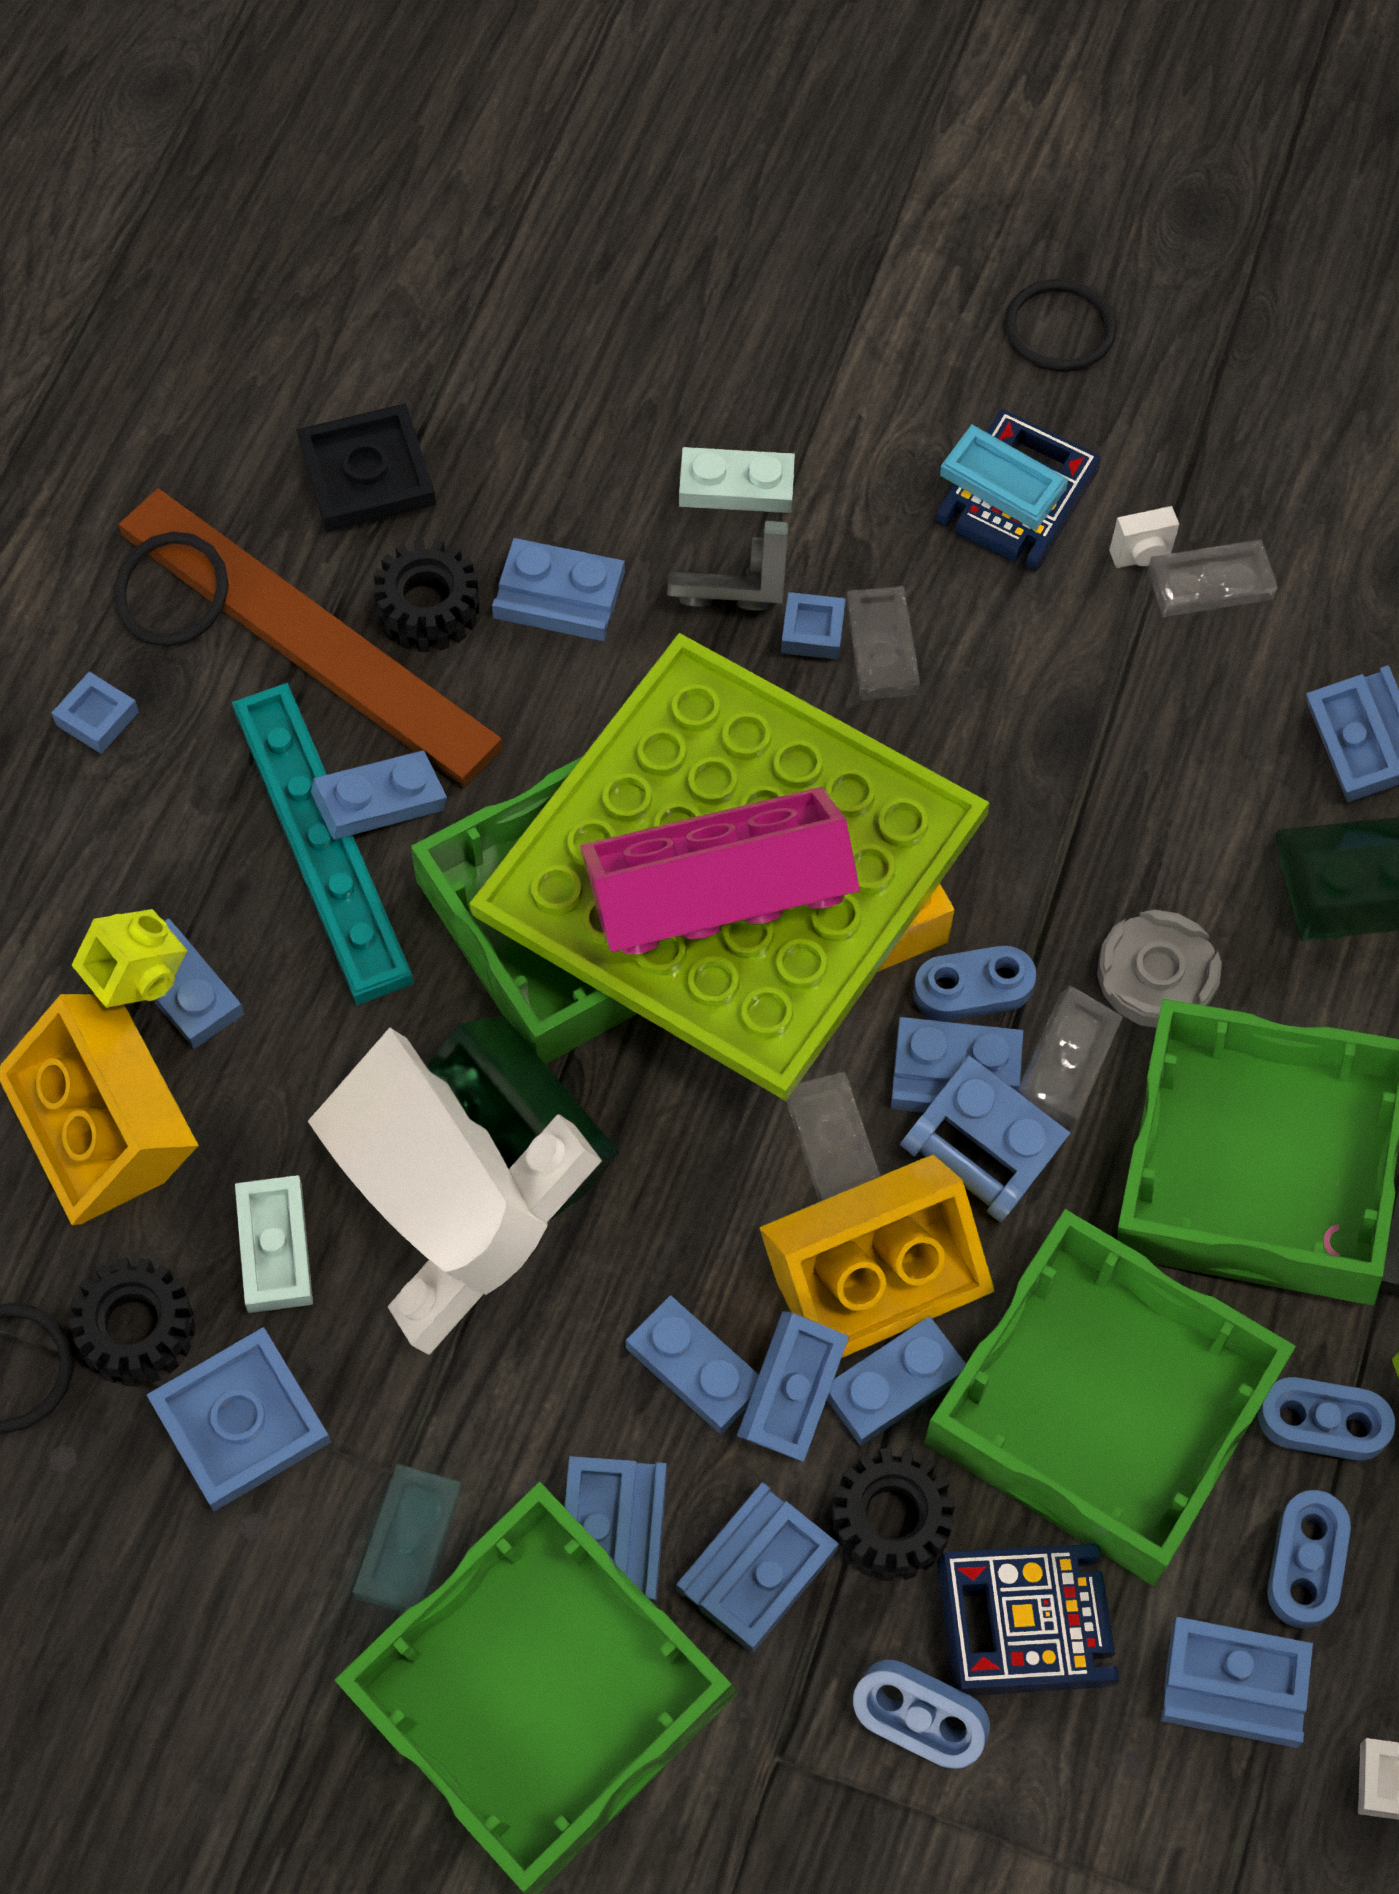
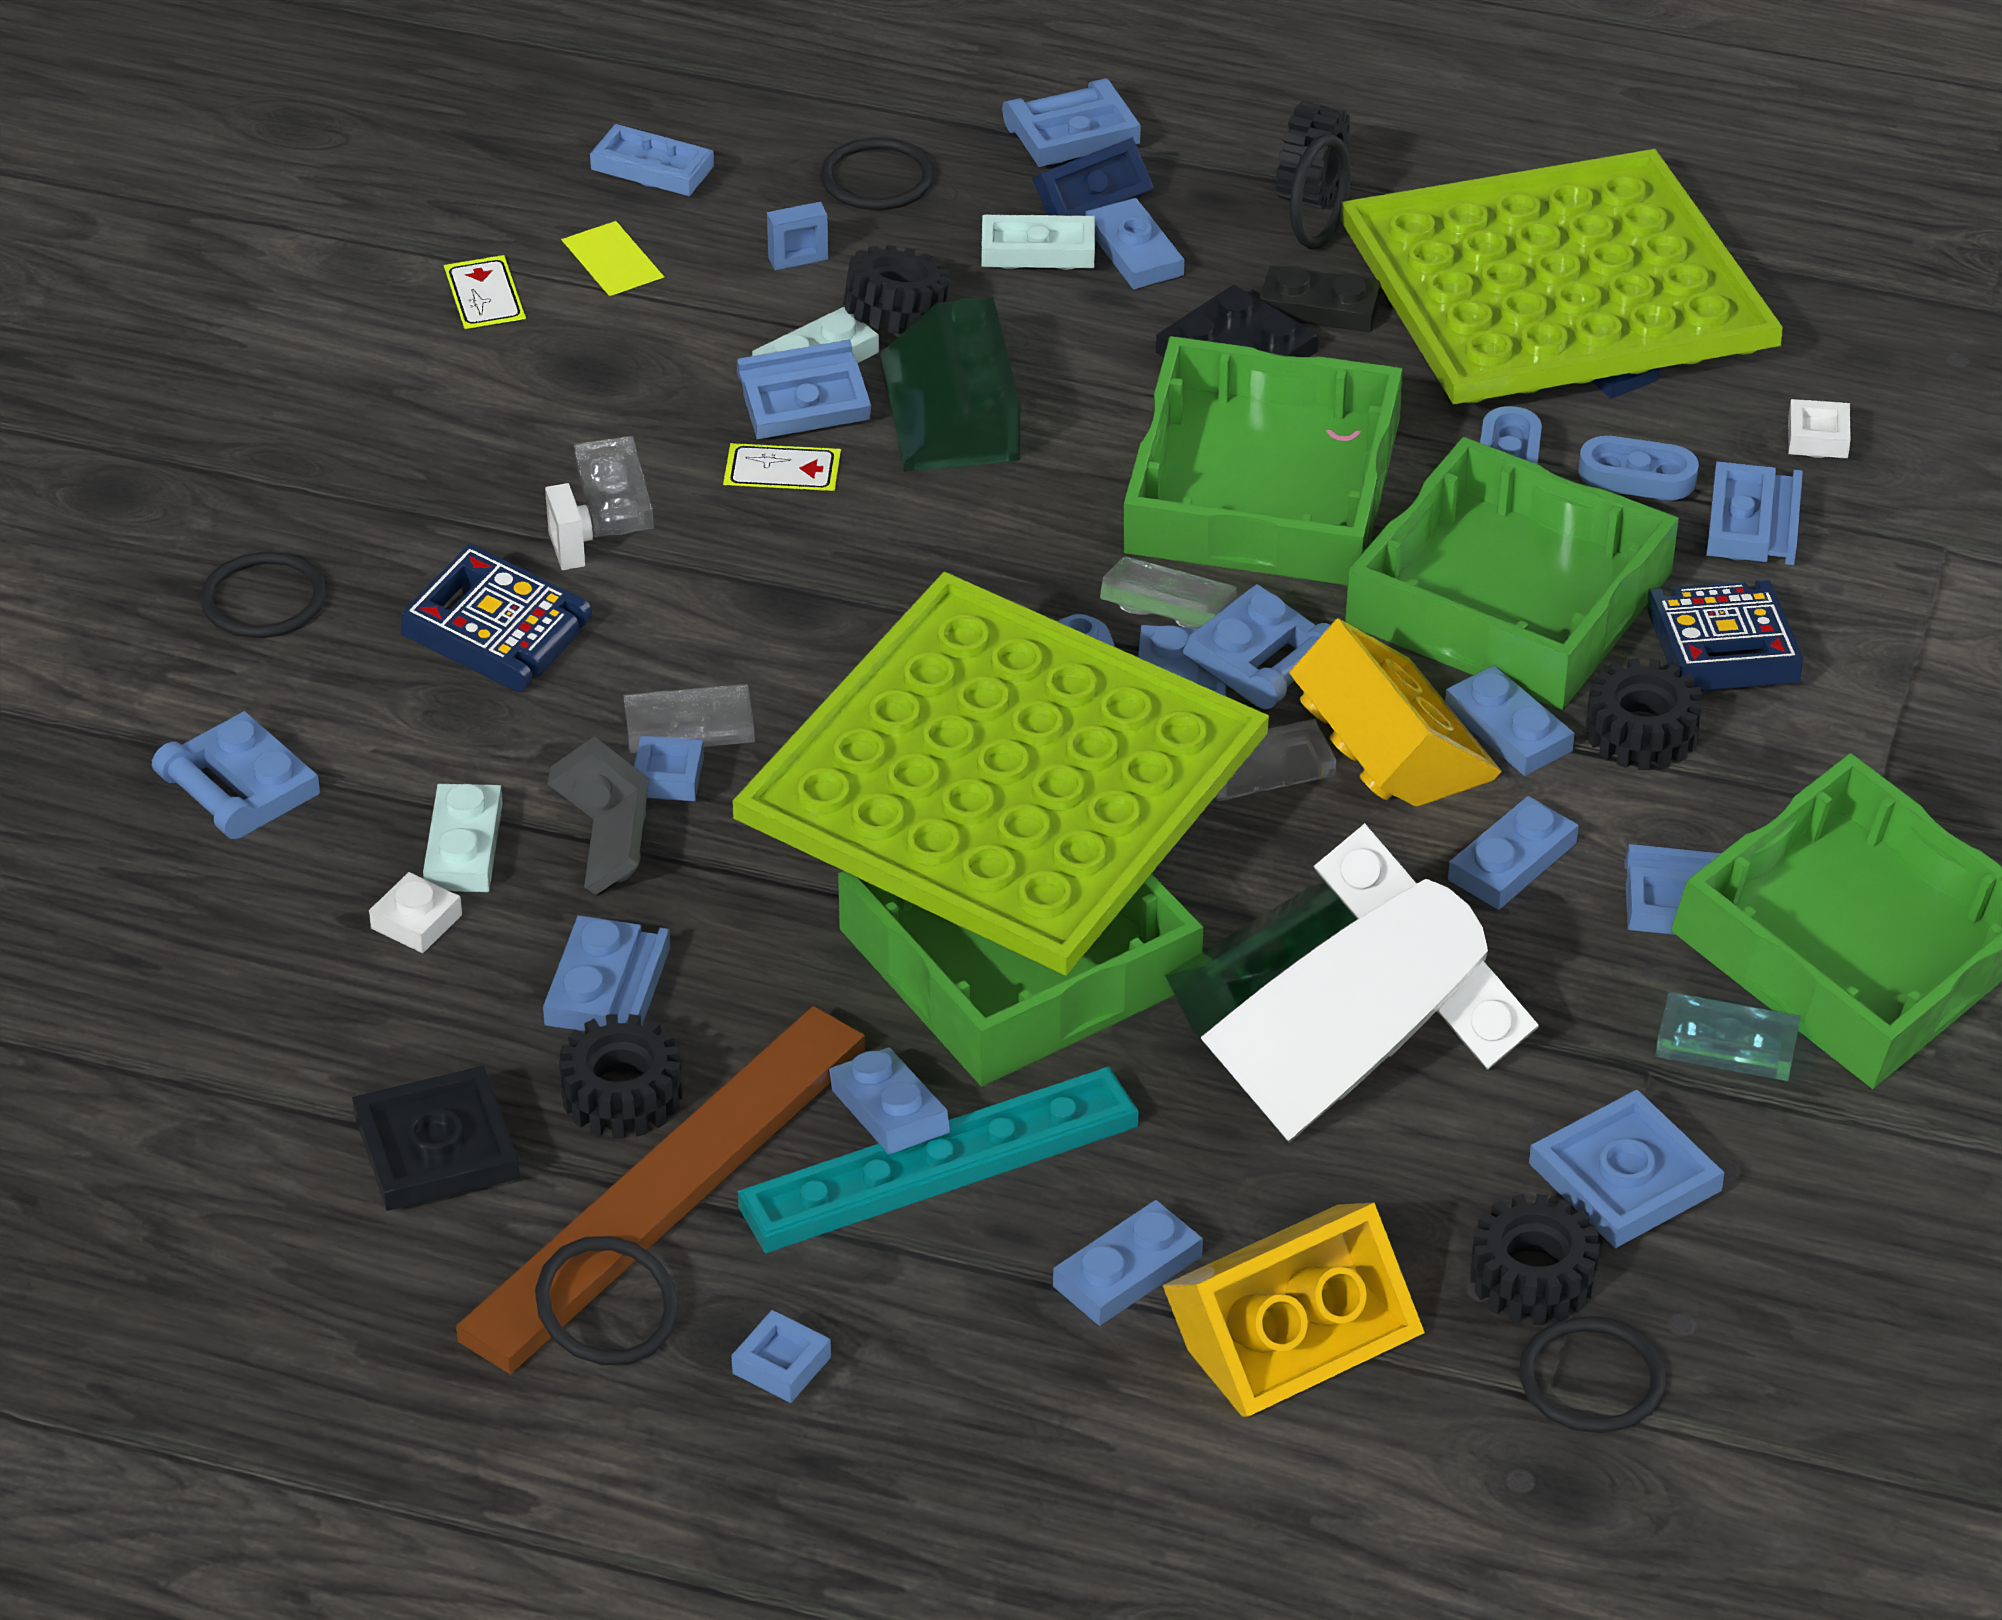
camera: 90 degrees left, 20 degrees down
neon yellow brick [72,909,188,1008] -> none
light aqua plate [235,1175,313,1313] -> none
dark pink slope [580,787,860,954] -> none
medium blue plate [676,1482,839,1654] -> none
medium blue plate [737,1311,849,1462] -> none
medium blue plate [853,1660,990,1769] -> none
medium azure tile [940,424,1068,531] -> none
light grey tile [1097,910,1222,1028] -> none
none -> medium blue plate [152,711,320,839]
none -> white plate [369,872,462,953]
none -> white sticker [723,443,841,491]

